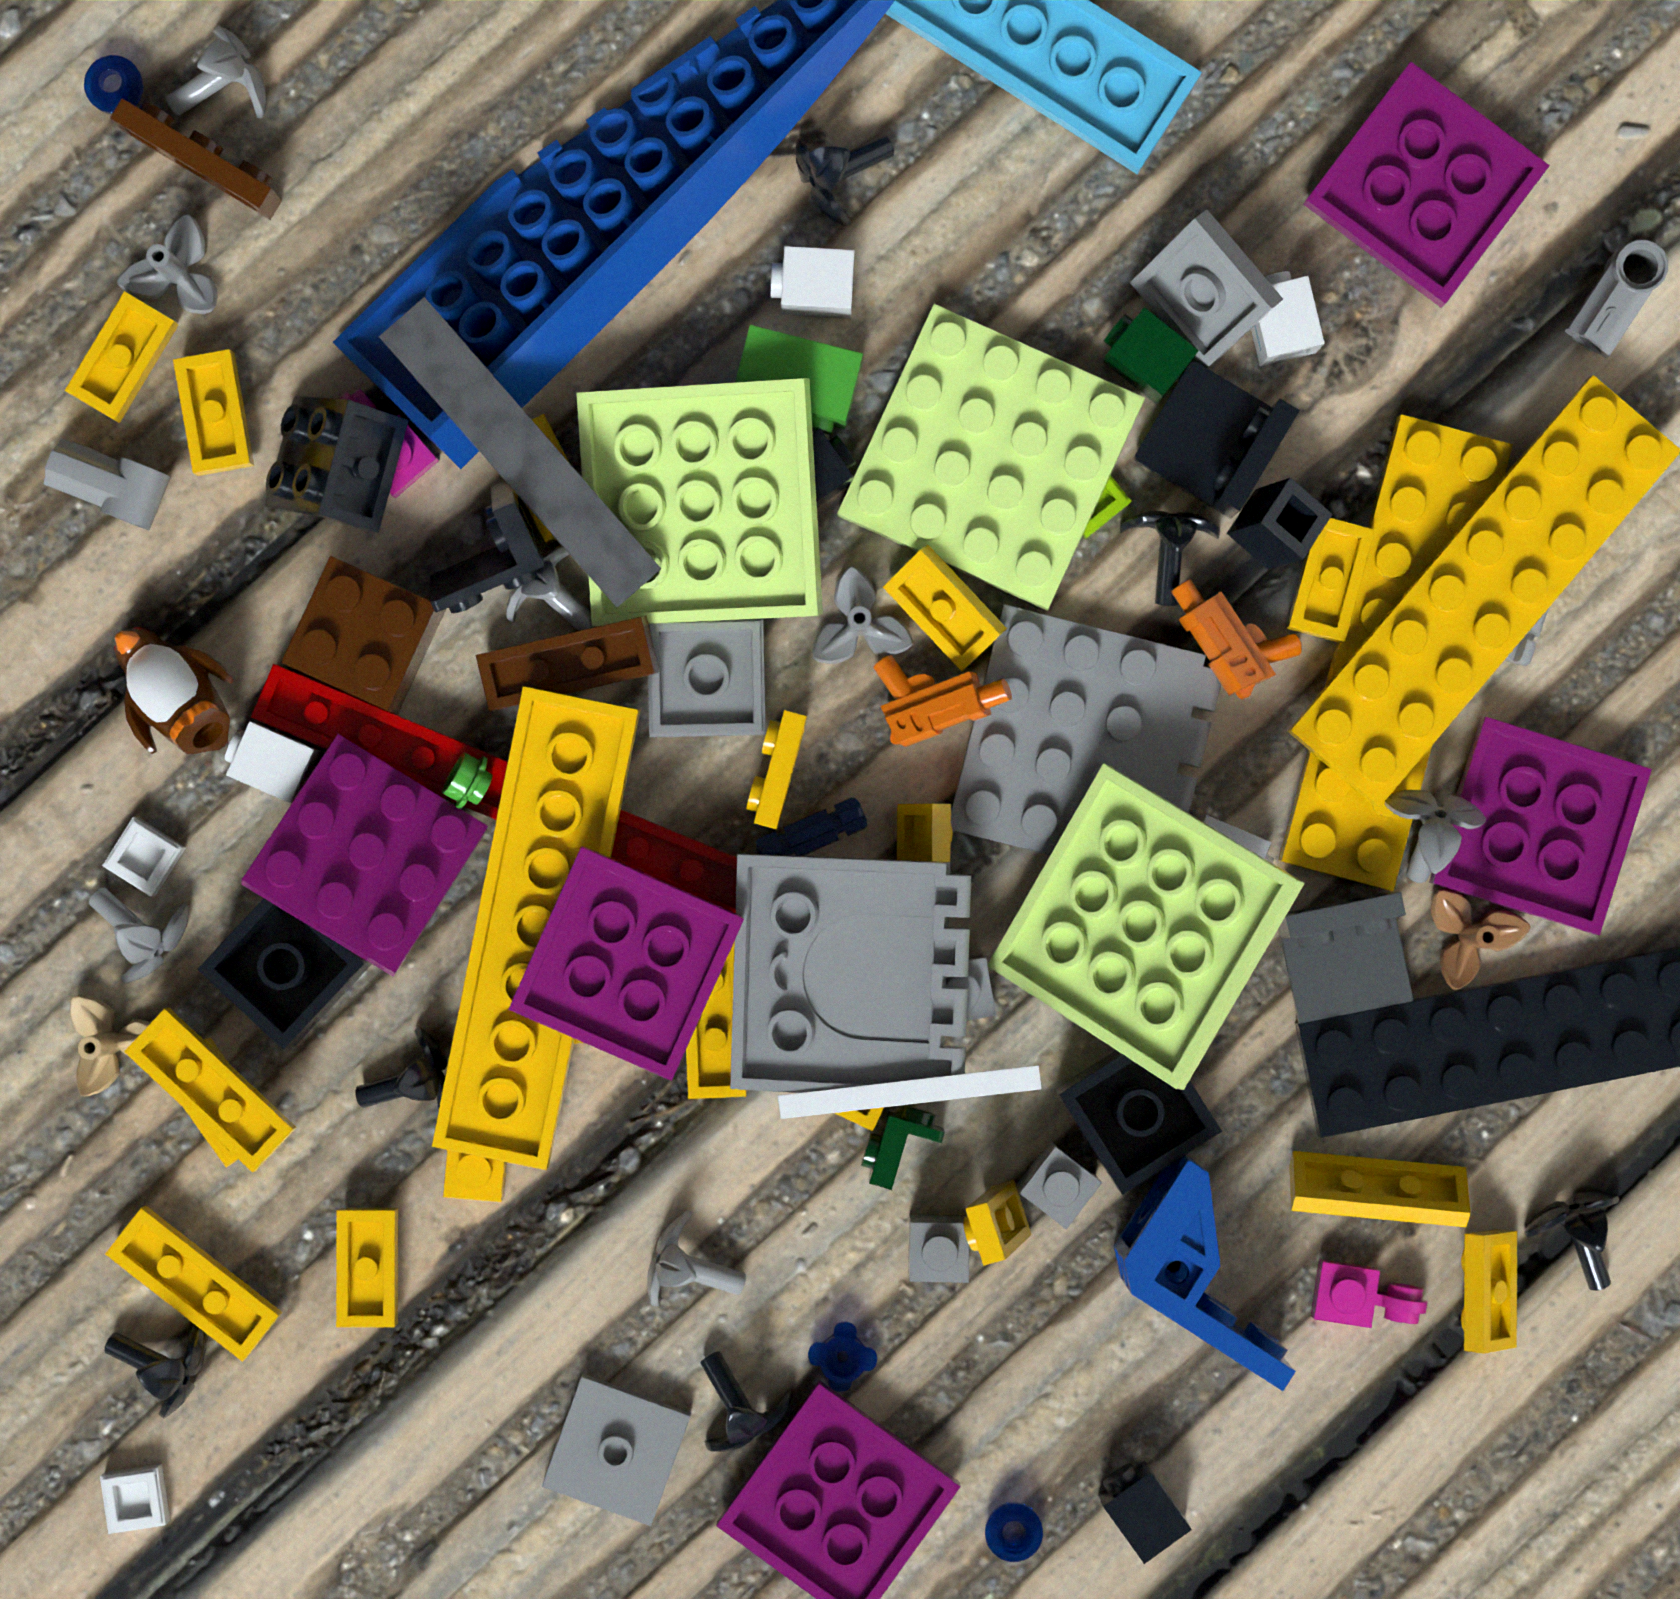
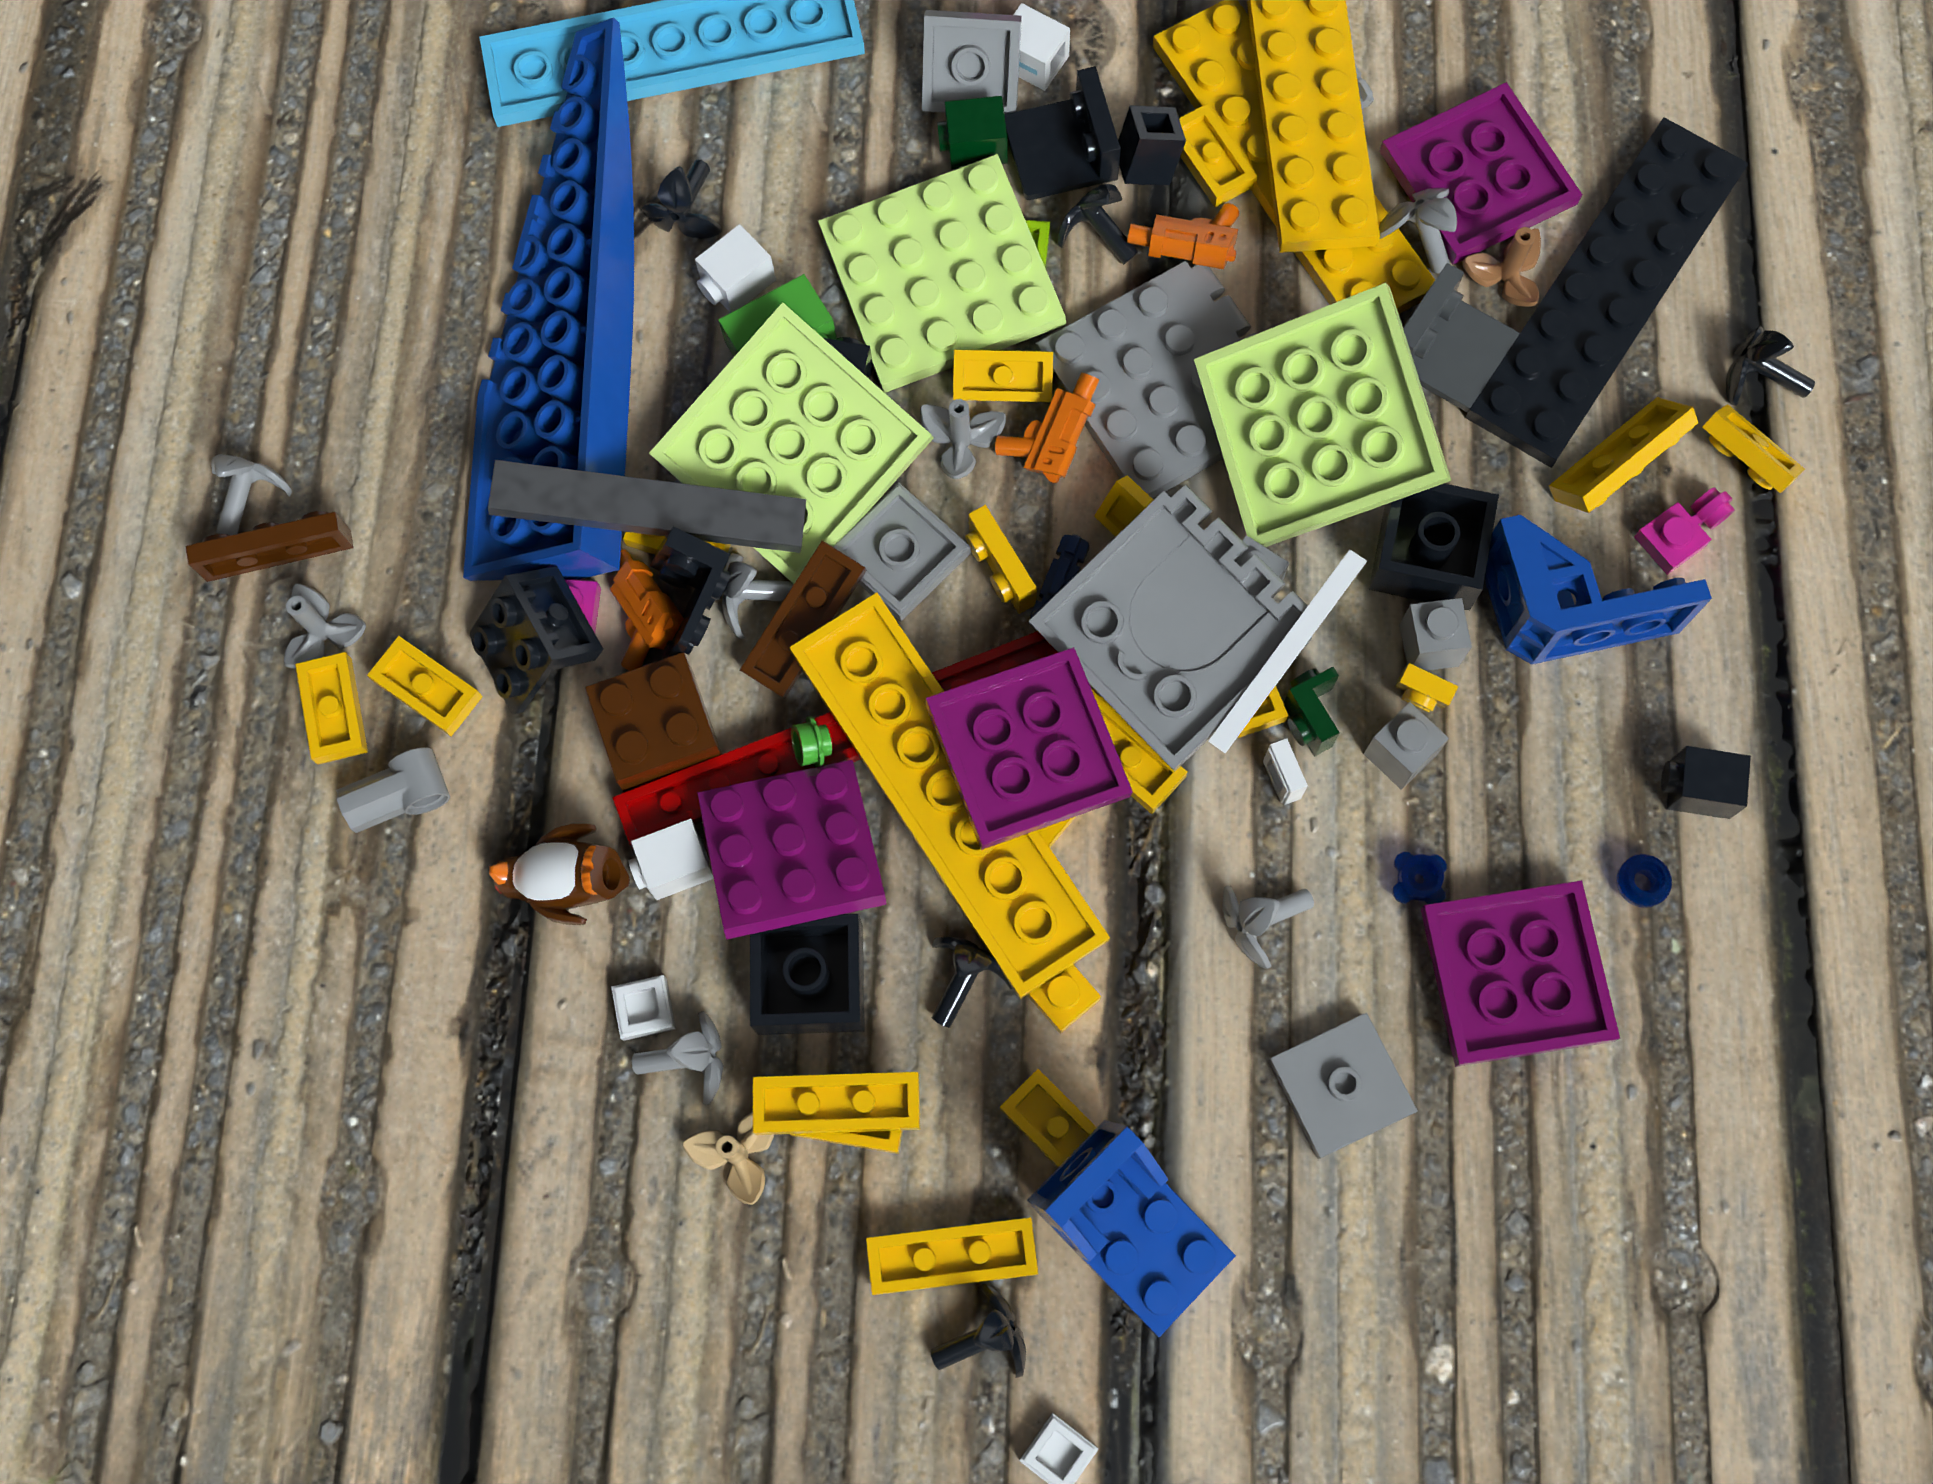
camera: 40 degrees left, 15 degrees down
clear blue plate [84,55,144,114] -> none
black plant [700,1351,793,1452] -> none
none -> orange piece [610,550,684,671]
none -> blue bracket [1027,1120,1236,1337]
none -> white tile [1263,738,1308,805]

